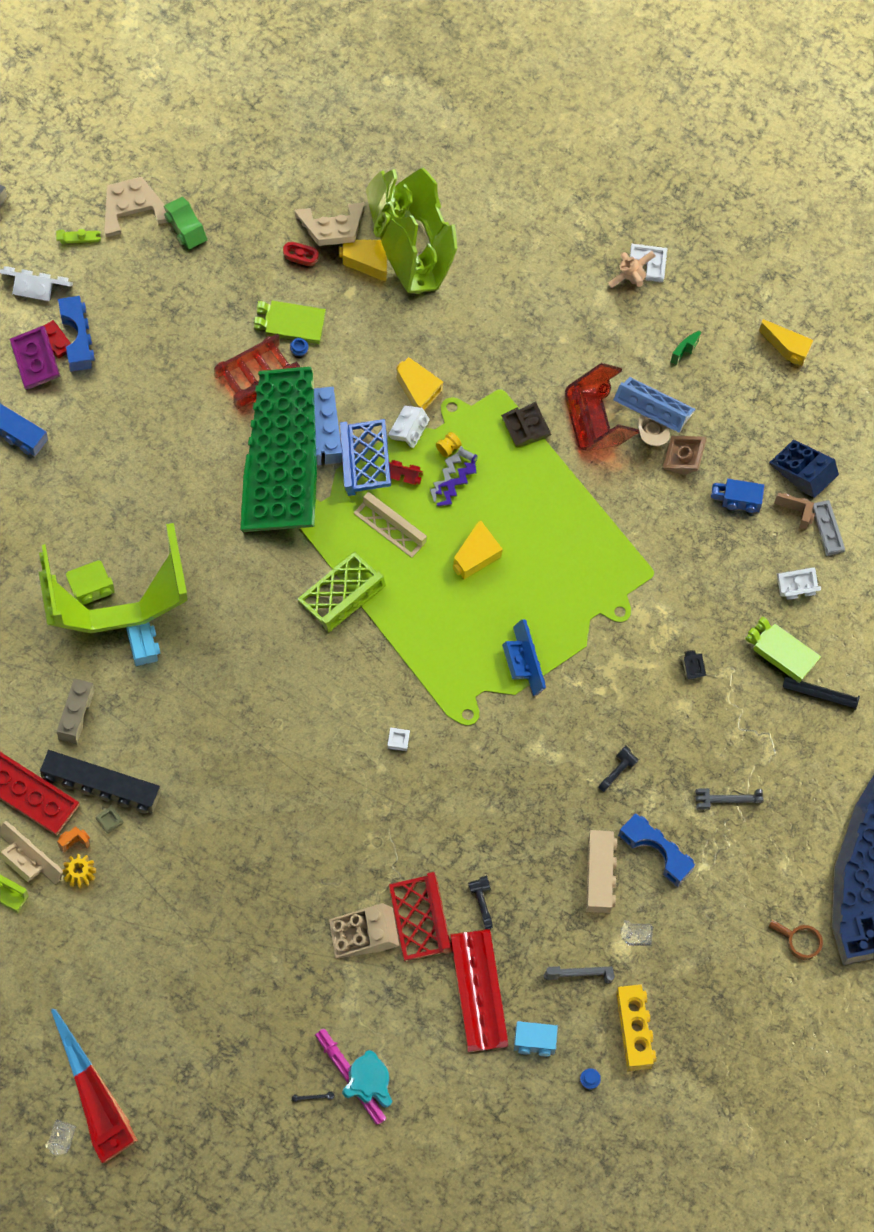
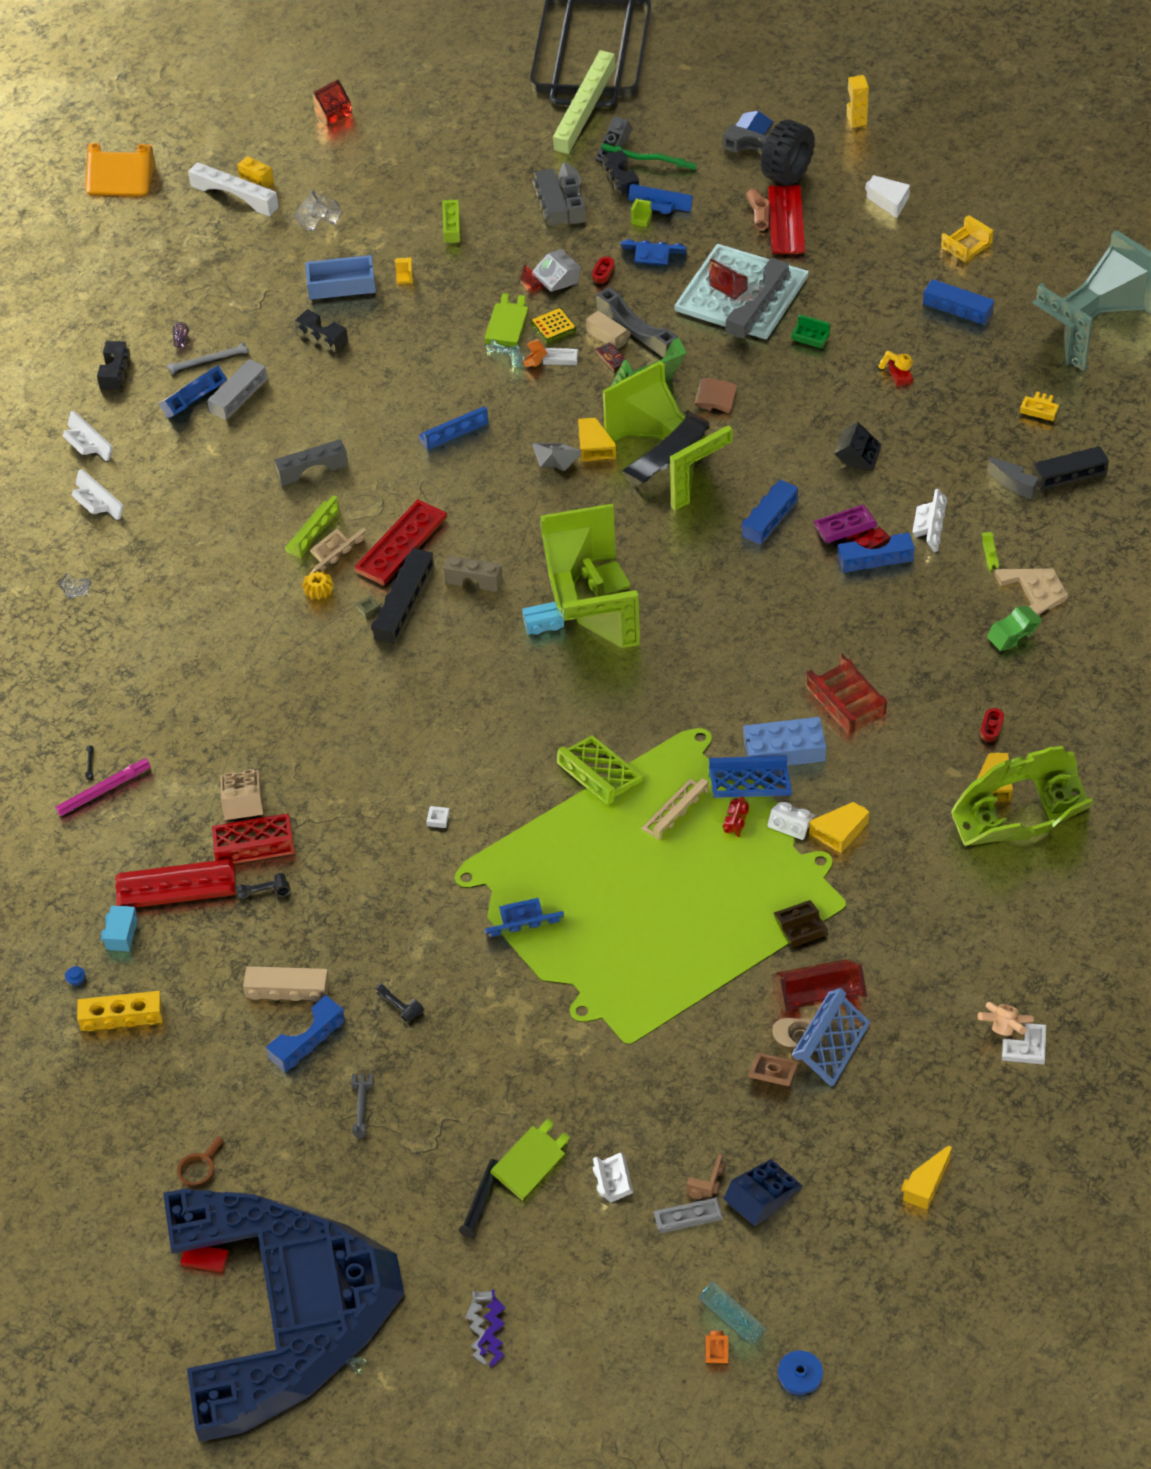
camera: 100 degrees right, 15 degrees down
red plate [51,1009,138,1163] -> none
orange bracket [57,826,90,853] -> none
green wing [240,366,317,532] -> none
lime tile [254,300,326,344] -> none
blue plate [290,338,308,356] -> none
tan wing [295,202,365,246] -> none
teal tile [342,1050,392,1108] -> none
piece [430,446,478,507] -> none
yellow wheel [436,432,462,458] -> none
yellow slope [453,521,503,579] -> none
dark grey hinge [543,966,614,984] -> none
clear bracket [621,920,654,946] -> none
green slope [670,330,702,365] -> none
black bracket [679,650,706,680] -> none
blue brick [711,478,764,513] -> none

